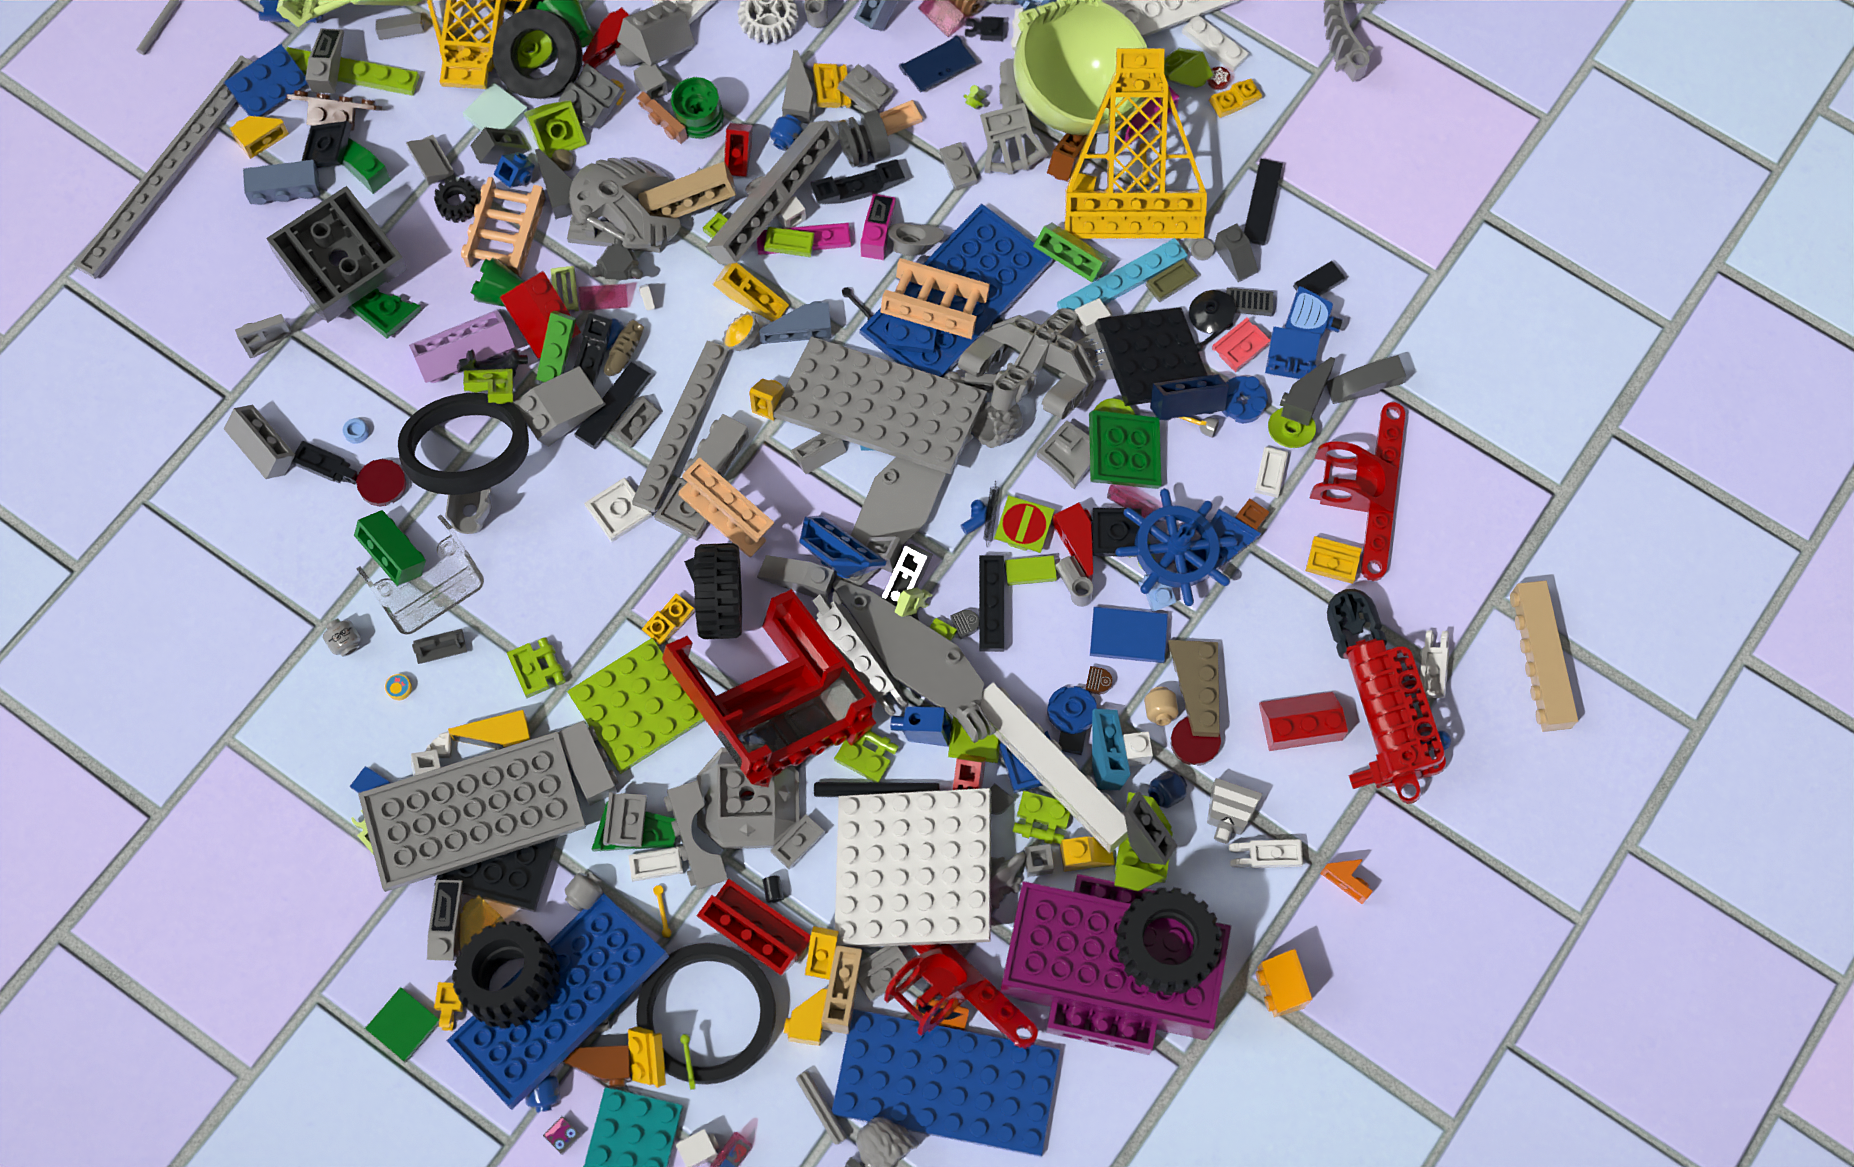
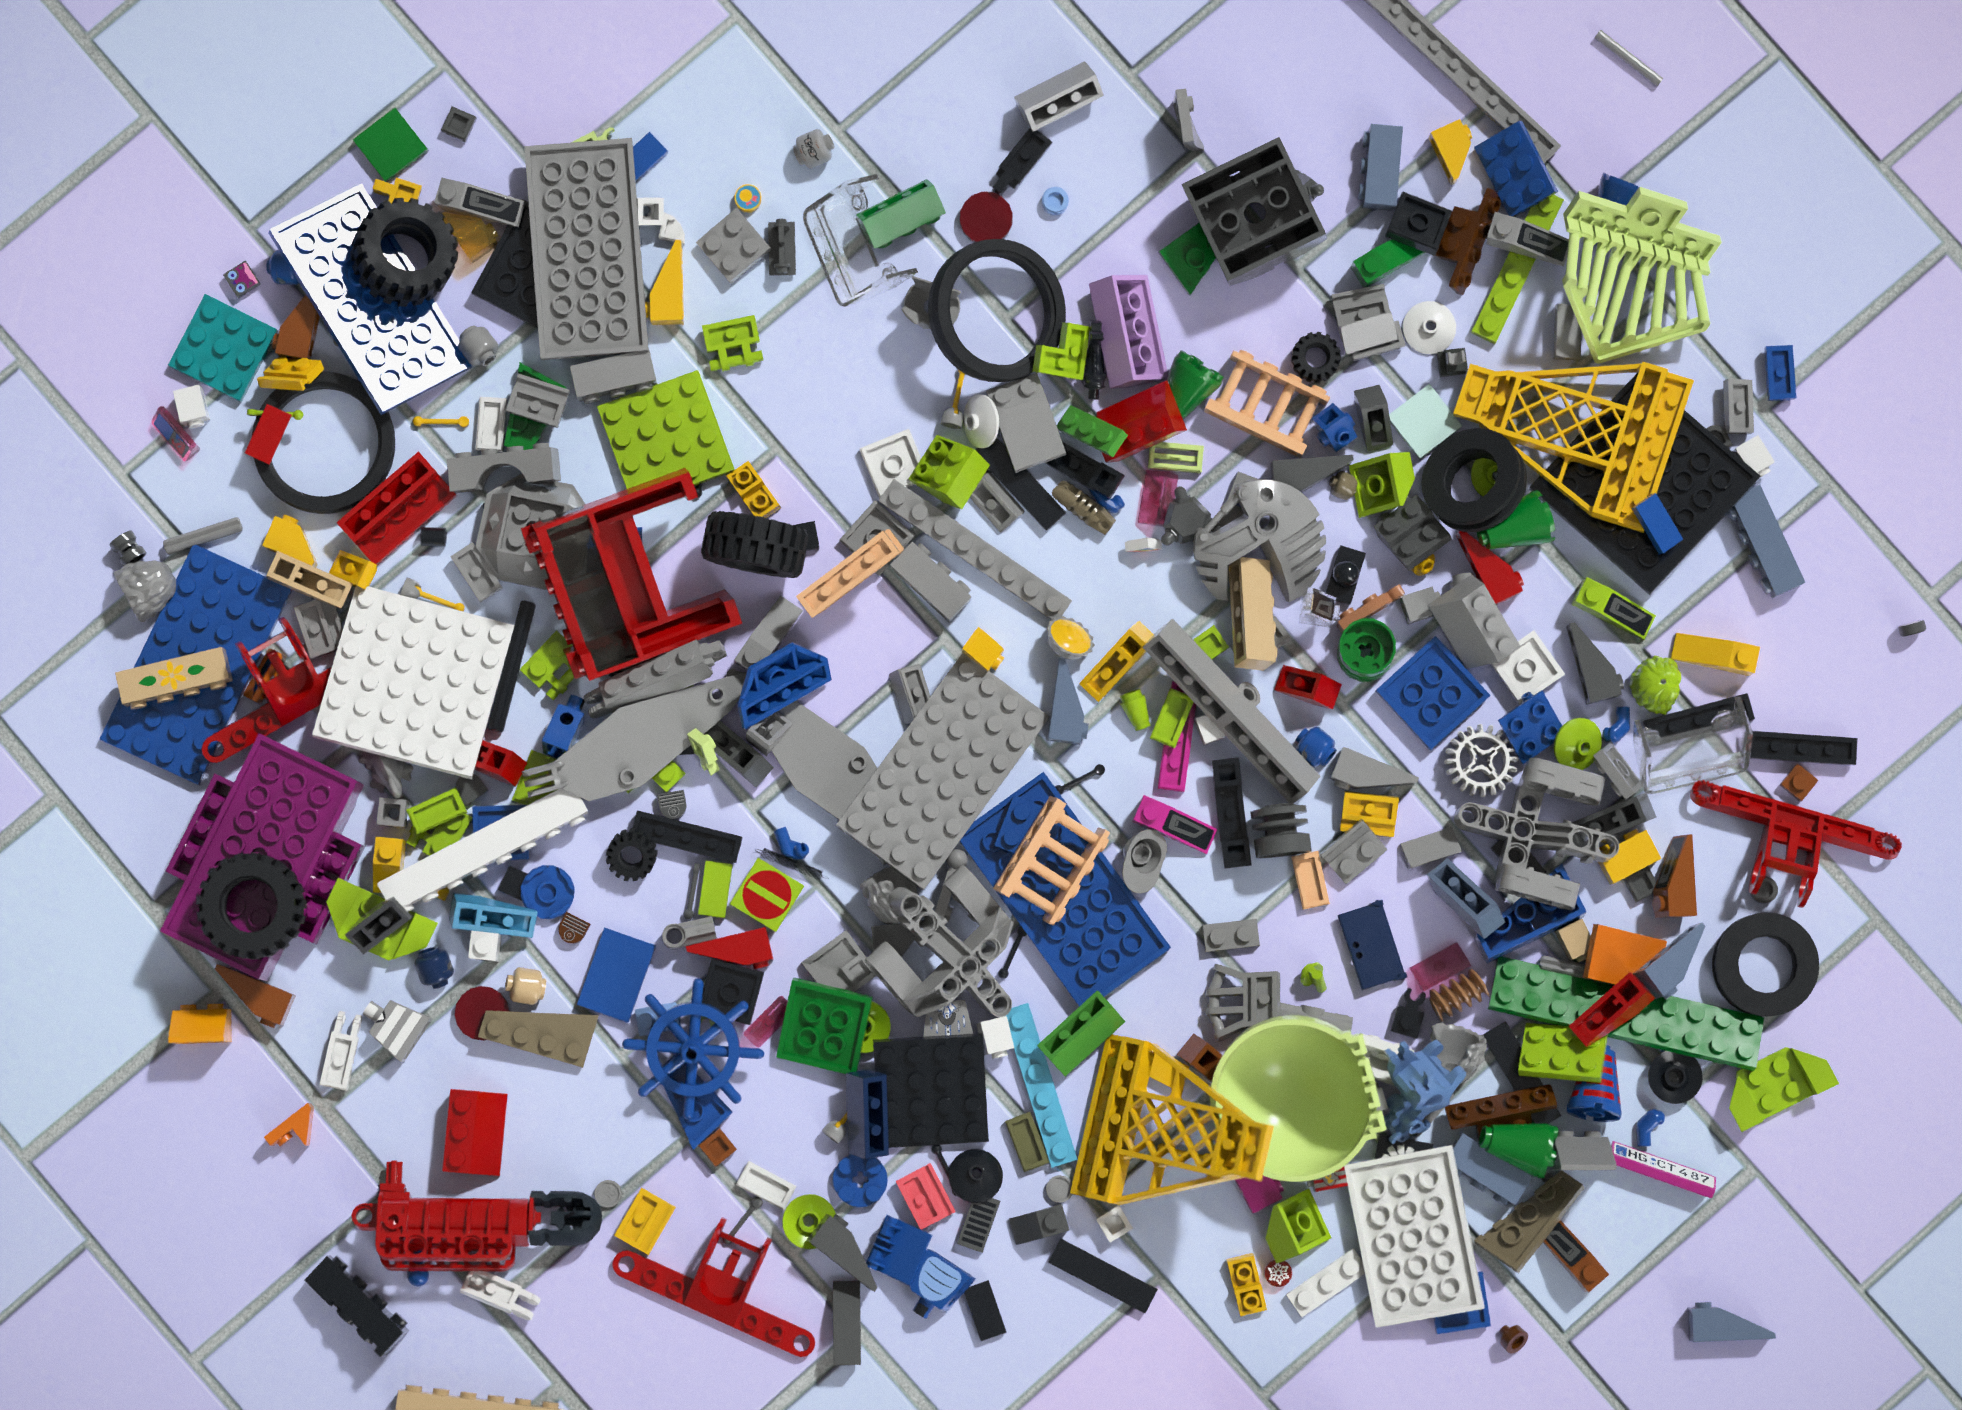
camera: 100 degrees right, 15 degrees up
none -> tan brick [115,647,233,710]
none -> dark orange slope [215,964,296,1028]
none -> red tile [245,404,292,465]
none -> black wedge [304,1255,410,1357]
none -> hinge [400,577,465,611]
none -> lime tile [406,787,468,835]
none -> dark grey tile [441,106,477,143]
none -> light grey piece [594,1180,622,1207]
none -> black tyre [606,828,658,882]
none -> dark grey hinge [683,863,700,920]
none -> light grey plate [696,207,772,284]
none -> dark grey hinge [723,1197,763,1245]
none -> dark grey slope [871,920,924,957]
none -> lime slope [909,435,990,510]
none -> light grey hinge [940,370,965,429]
none -> white dish [963,394,999,448]
none -> white plate [1096,1205,1133,1243]
none -> lime cone [1120,689,1151,731]
none -> clear slope [1298,587,1340,627]
none -> black tile [1325,545,1366,605]
none -> light grey plate [1331,284,1390,332]
none -> blue plate [1375,636,1491,750]
none -> light grey slope [1400,827,1462,869]
none -> white dish [1403,301,1456,355]
none -> pearl dark grey piece [1437,347,1468,377]

